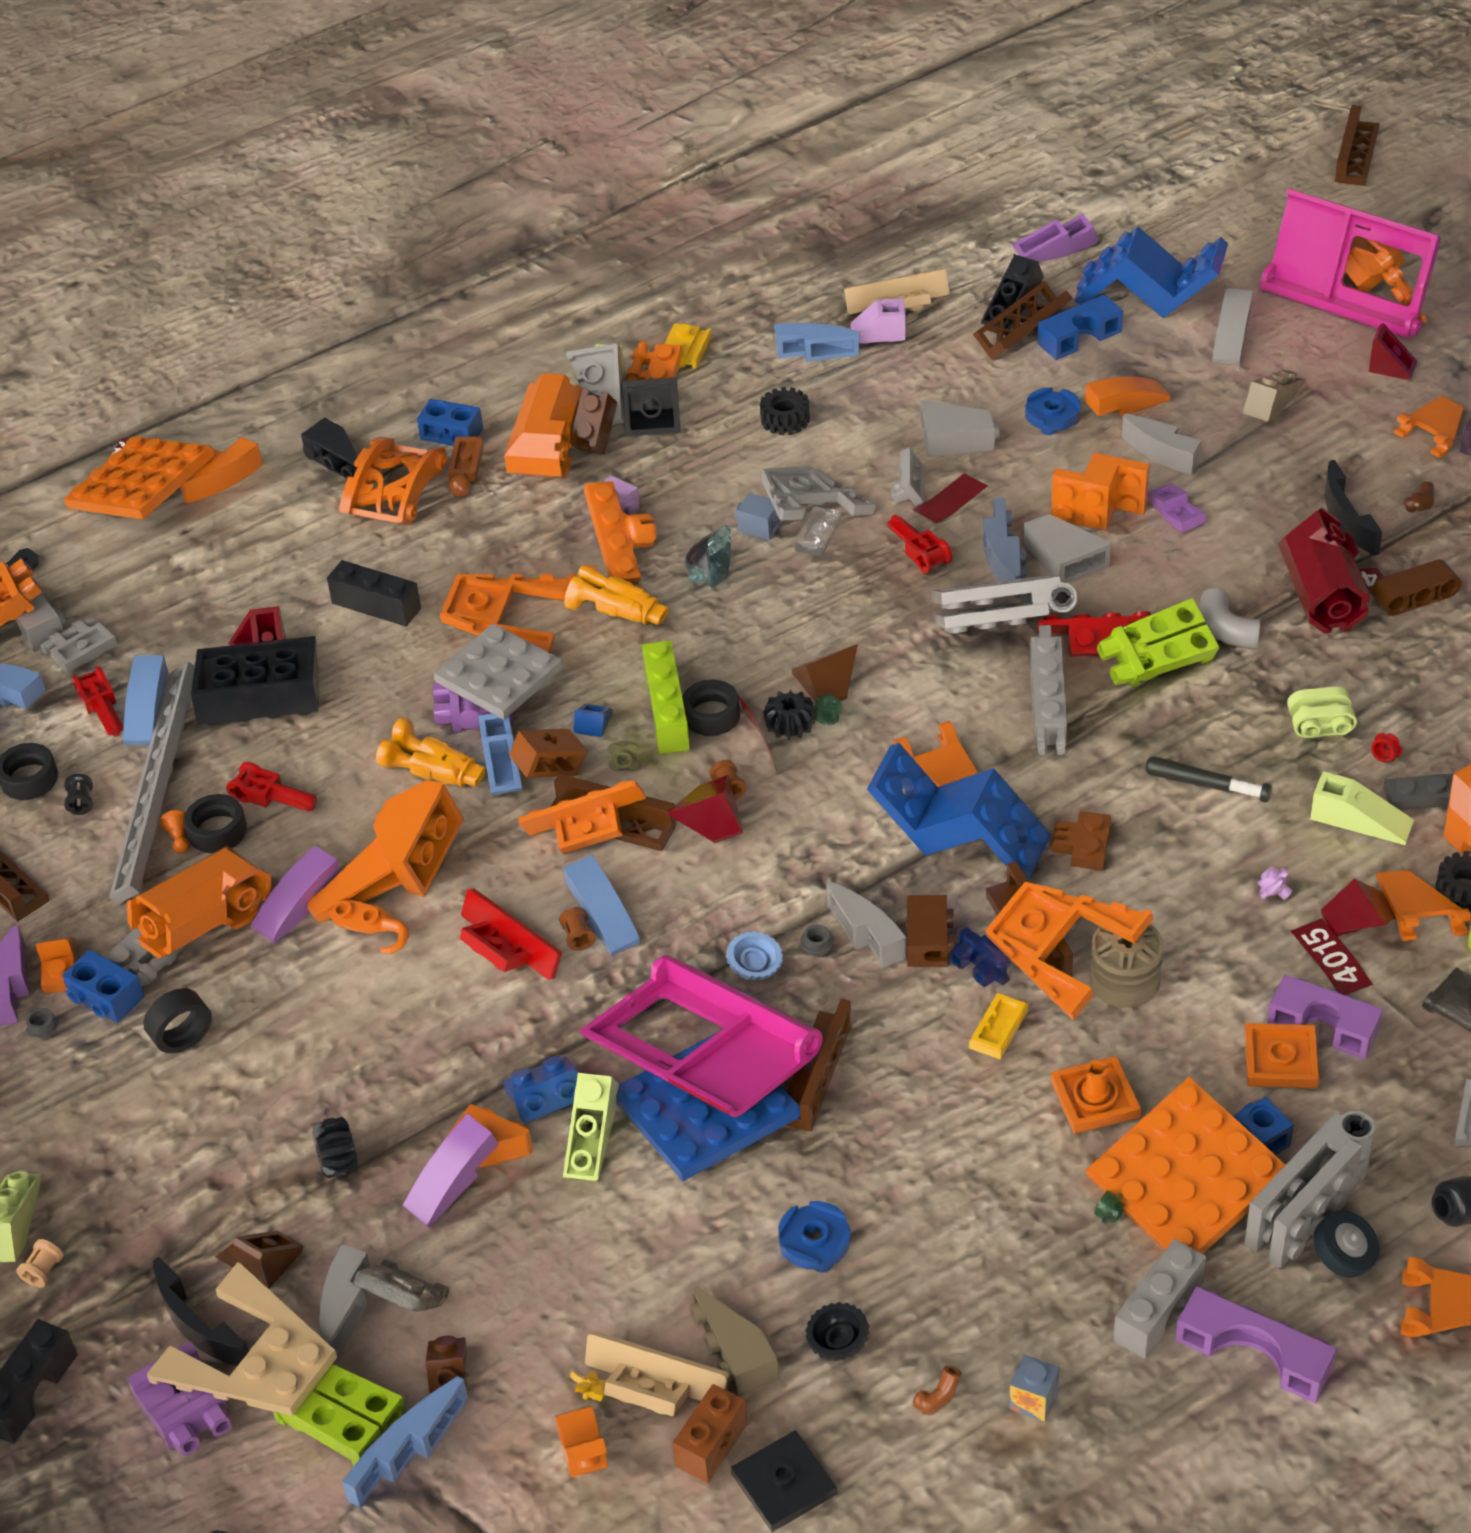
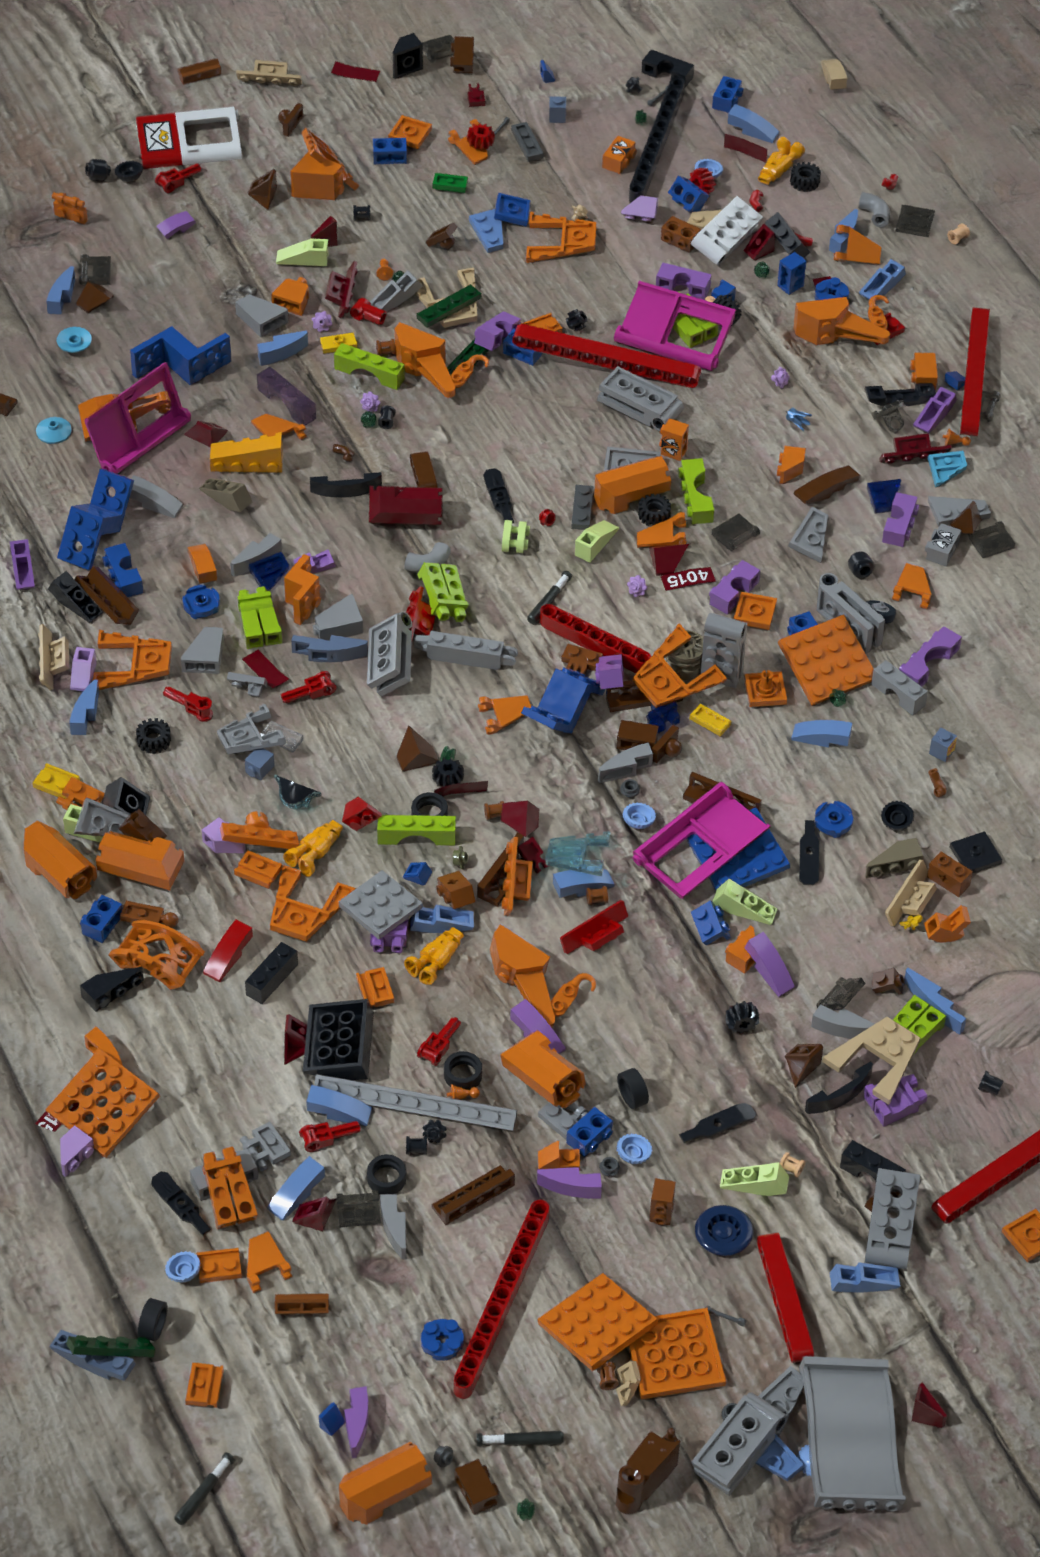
camera: 85 degrees left, 5 degrees up
none -> orange brick [24,821,97,899]
none -> lavender slope [60,1126,94,1177]
none -> orange wing [93,630,172,690]
none -> red connector [163,687,213,722]
none -> red slope [203,919,253,982]
none -> light orange wedge [210,432,283,472]
none -> orange plate [234,850,282,889]
none -> lime hips [237,586,282,649]
none -> clear blue wing [248,552,290,591]
none -> red slope [342,796,382,831]
none -> orange plate [356,967,394,1007]
none -> black plant [422,1120,447,1143]
none -> black piece [483,468,514,524]
none -> dark red plate [517,837,549,874]
none -> red beam [540,604,651,673]
none -> clear light blue wing [545,831,611,876]
none -> medium lavender arch [595,654,624,689]
none -> light blue hat [616,1133,652,1164]
none -> reddish brown tile [652,725,682,763]
none -> black piece [679,1103,756,1143]
none -> light grey hinge [701,613,747,688]
none -> medium blue slope [791,720,852,748]
none -> black piece [799,820,819,885]

